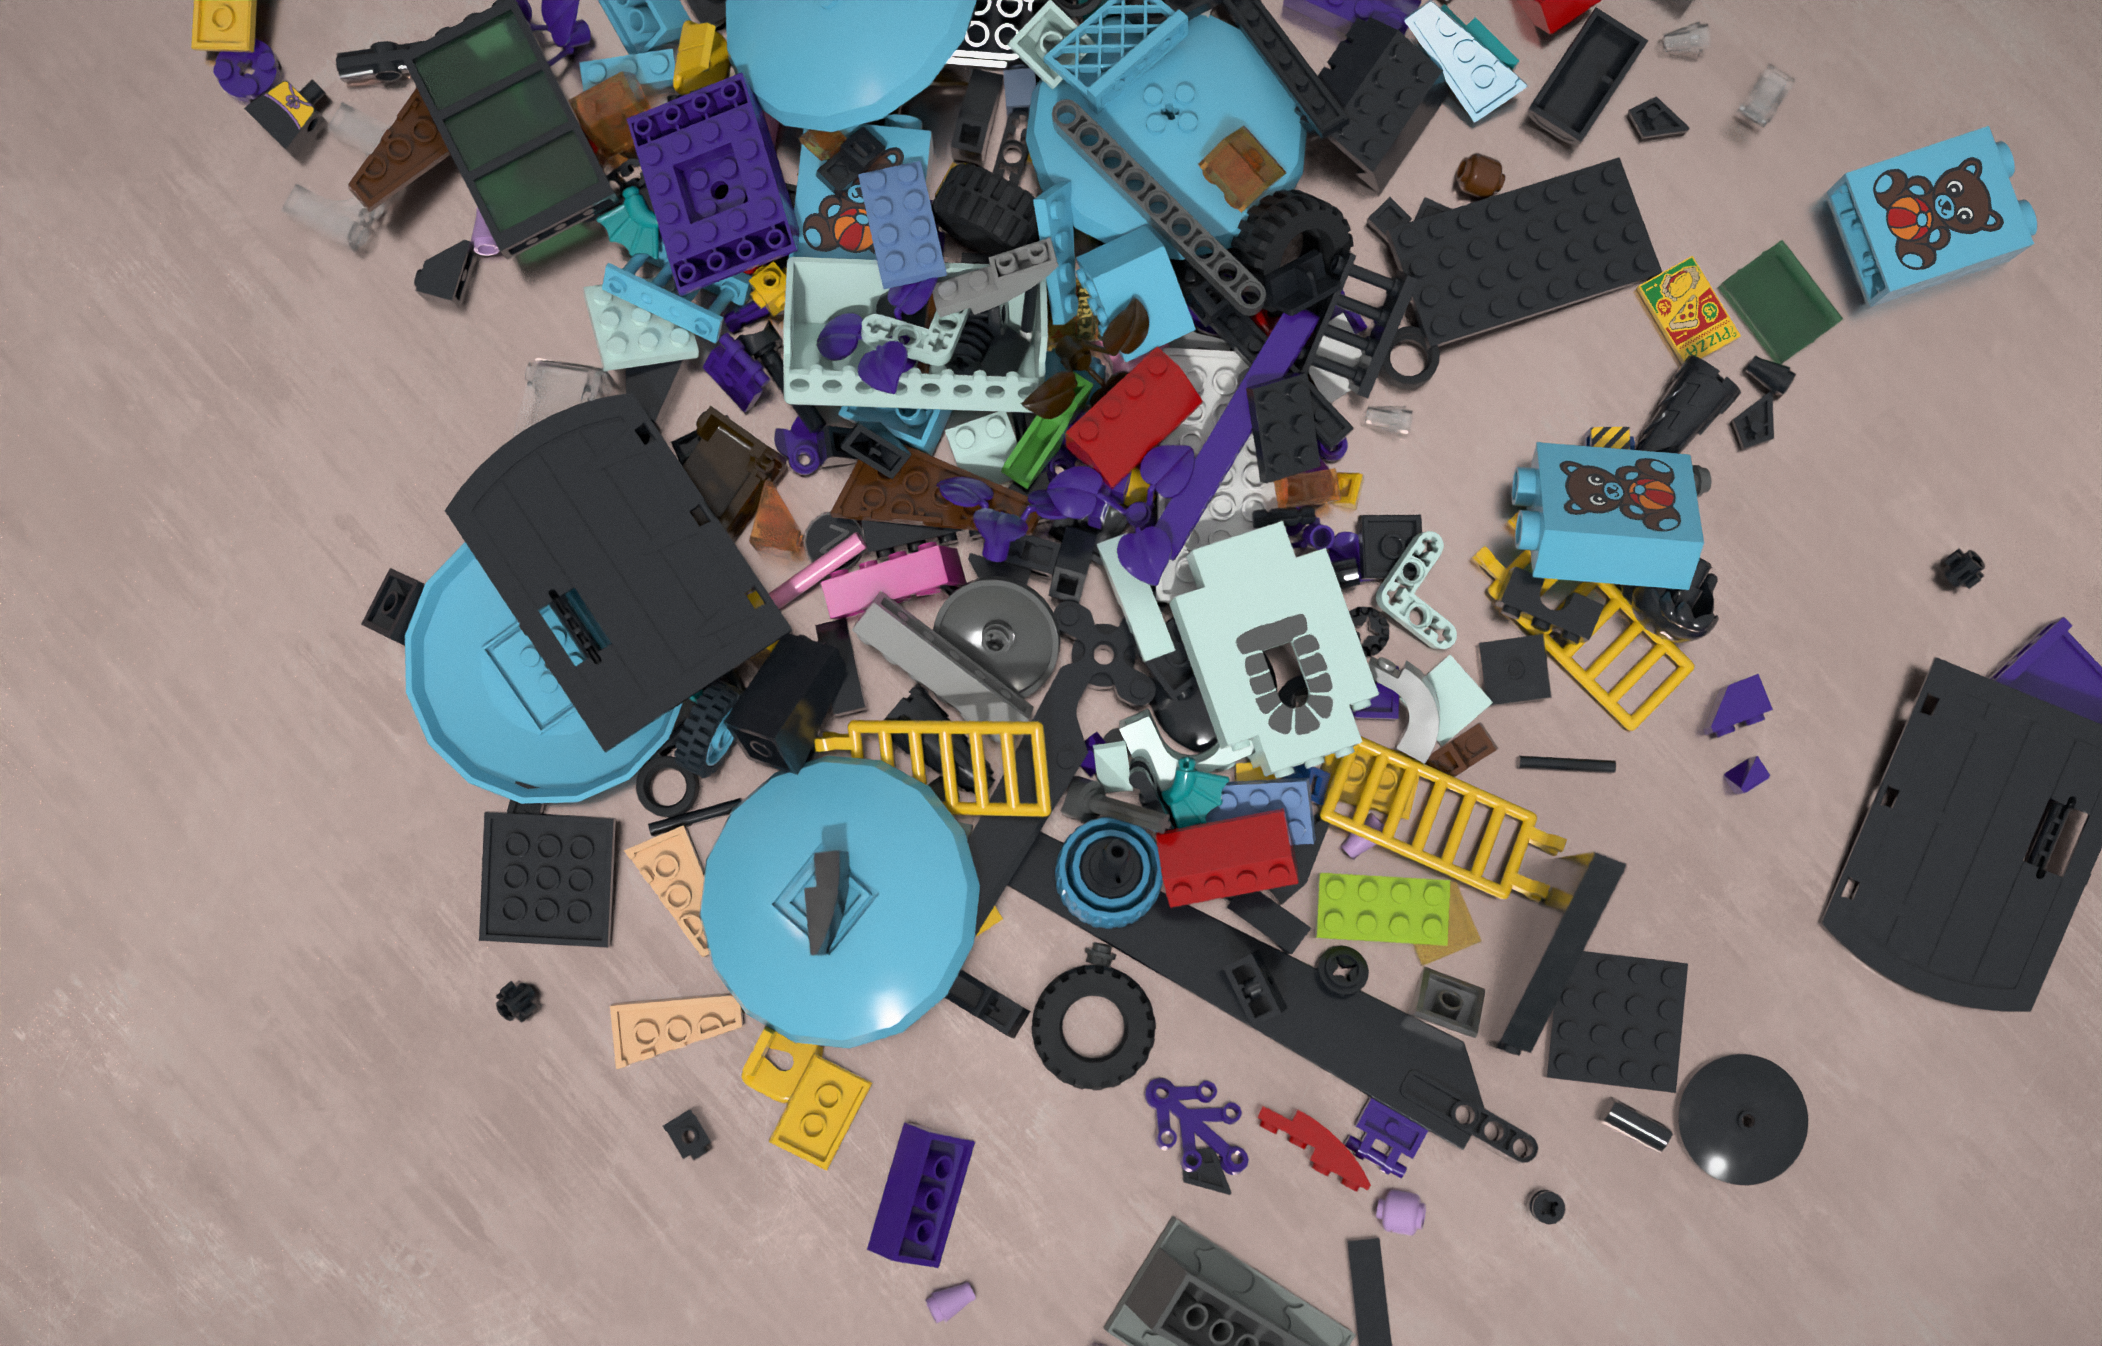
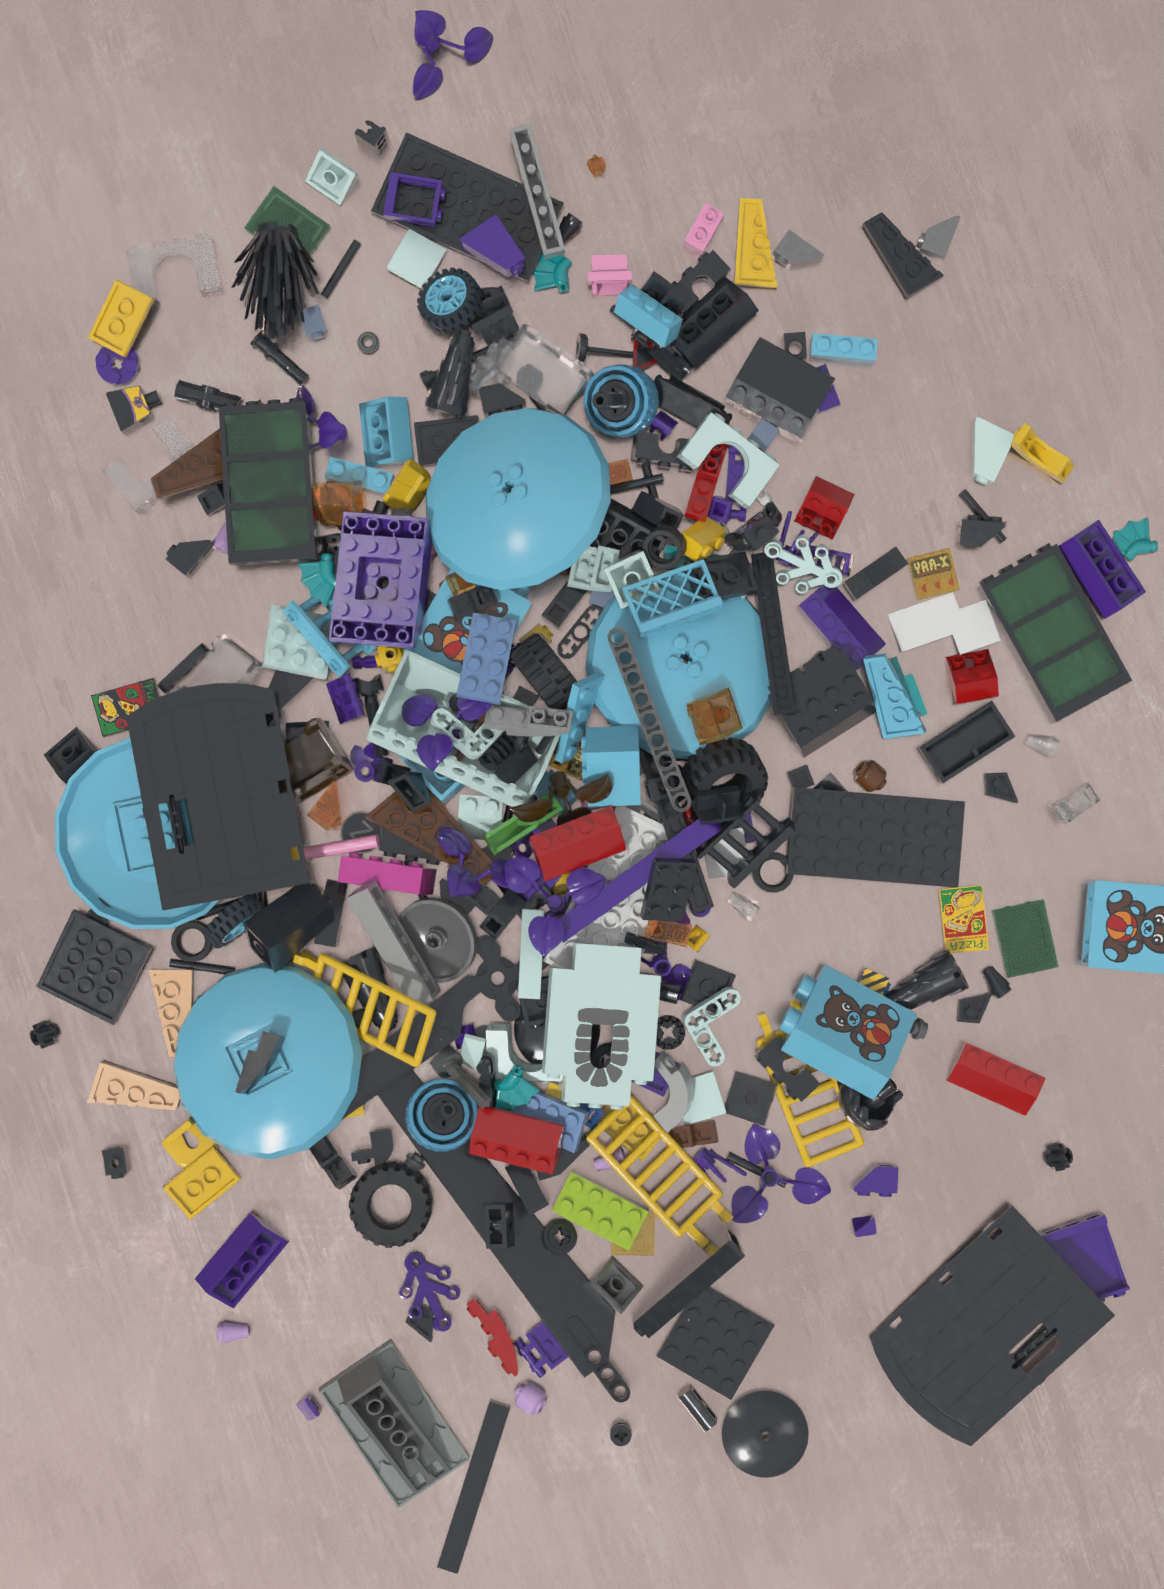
camera: 25 degrees right, 5 degrees up
none -> tile [91,678,160,737]
none -> black beam [157,643,210,694]
none -> black bracket [197,483,236,515]
none -> black brick [351,1127,395,1167]
none -> light aqua slope [567,546,620,592]
none -> dark purple plant [693,1148,747,1183]
none -> dark purple plant [732,1124,831,1223]
none -> red slope [946,1041,1046,1116]

